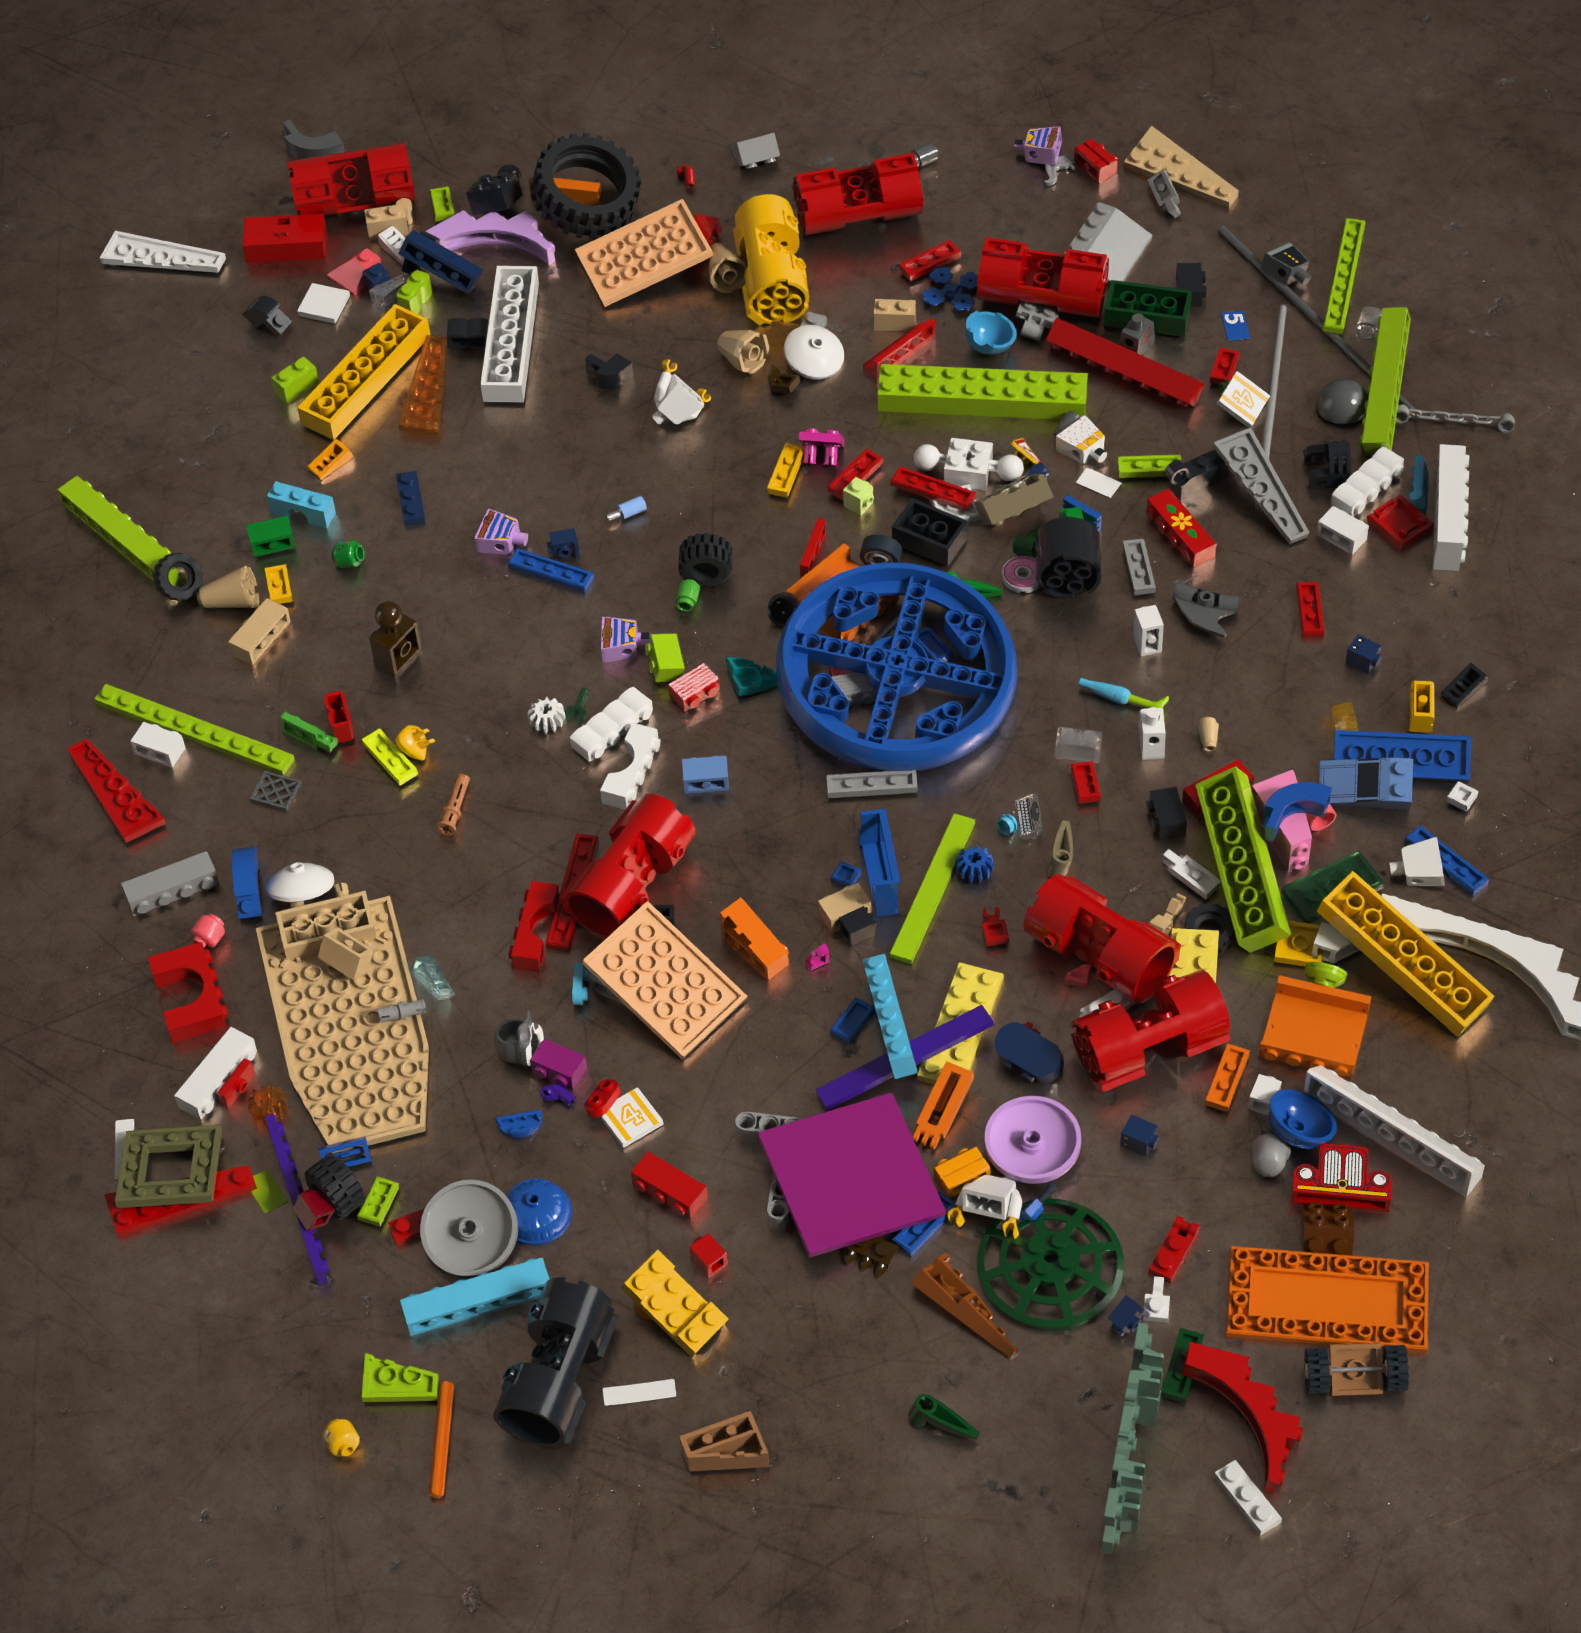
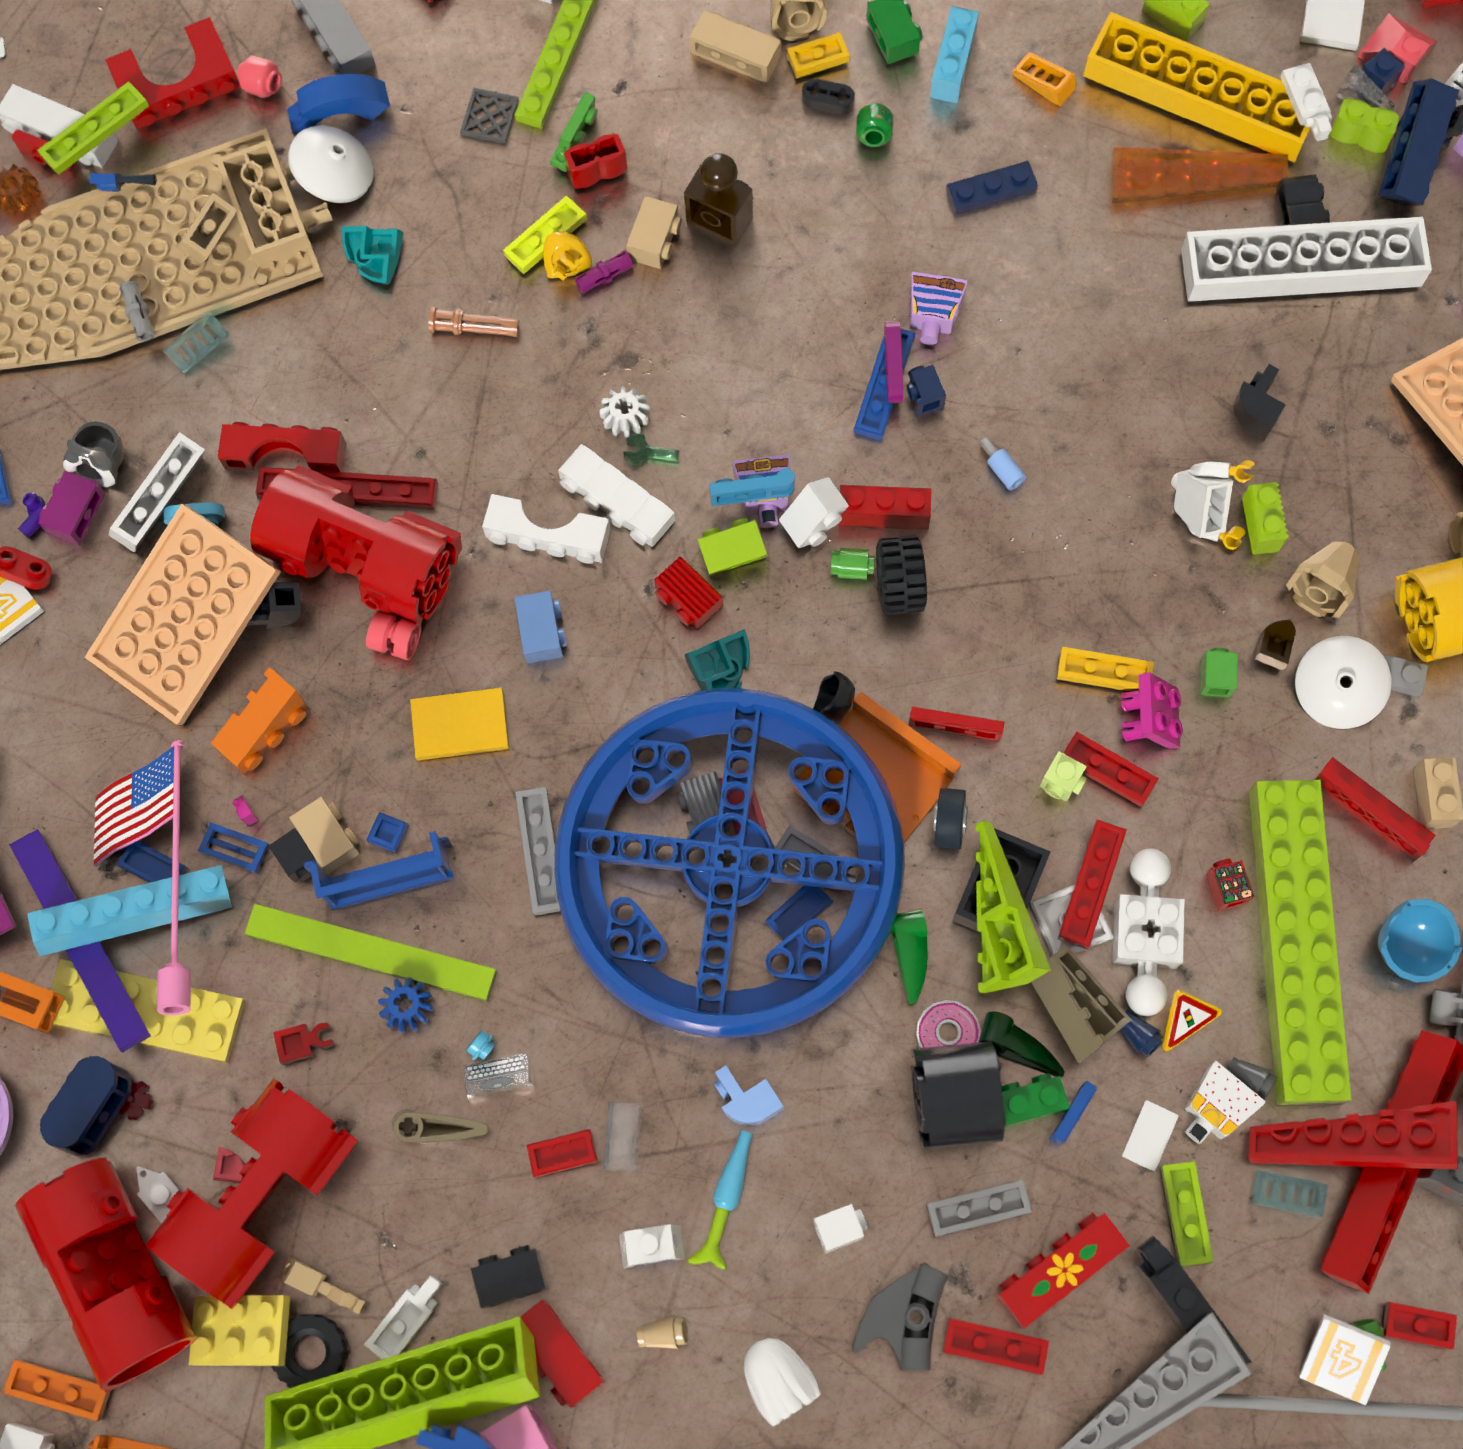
camera: 85 degrees right, 20 degrees up
none -> lime plate [37,82,149,175]
none -> piece [90,173,157,192]
none -> flag [93,740,191,1015]
none -> white brick [109,432,205,553]
none -> blue tile [198,822,269,874]
none -> teal brick [341,226,403,284]
none -> coral wheel [366,611,421,660]
none -> yellow tile [410,688,509,761]
none -> magenta pin [574,250,634,294]
none -> tan brick [626,196,682,269]
none -> dark azure plate [709,468,795,507]
none -> light blue brick [713,1066,784,1126]
none -> white hair [744,1338,821,1426]
none -> white brick [779,477,849,548]
none -> black beam [802,79,855,114]
none -> red brick [838,485,932,530]
none -> magenta beam [884,321,903,403]
none -> red plate [943,1318,1049,1375]
none -> lime wedge [975,820,1051,993]
none -> bright green brick [1200,648,1238,697]
none -> brick [1206,858,1255,911]
none -> lime brick [1242,482,1289,555]
none -> red wing [1249,1101,1458,1170]
none -> clear light blue slope [1251,1170,1328,1218]
none -> white hinge [1280,63,1332,141]

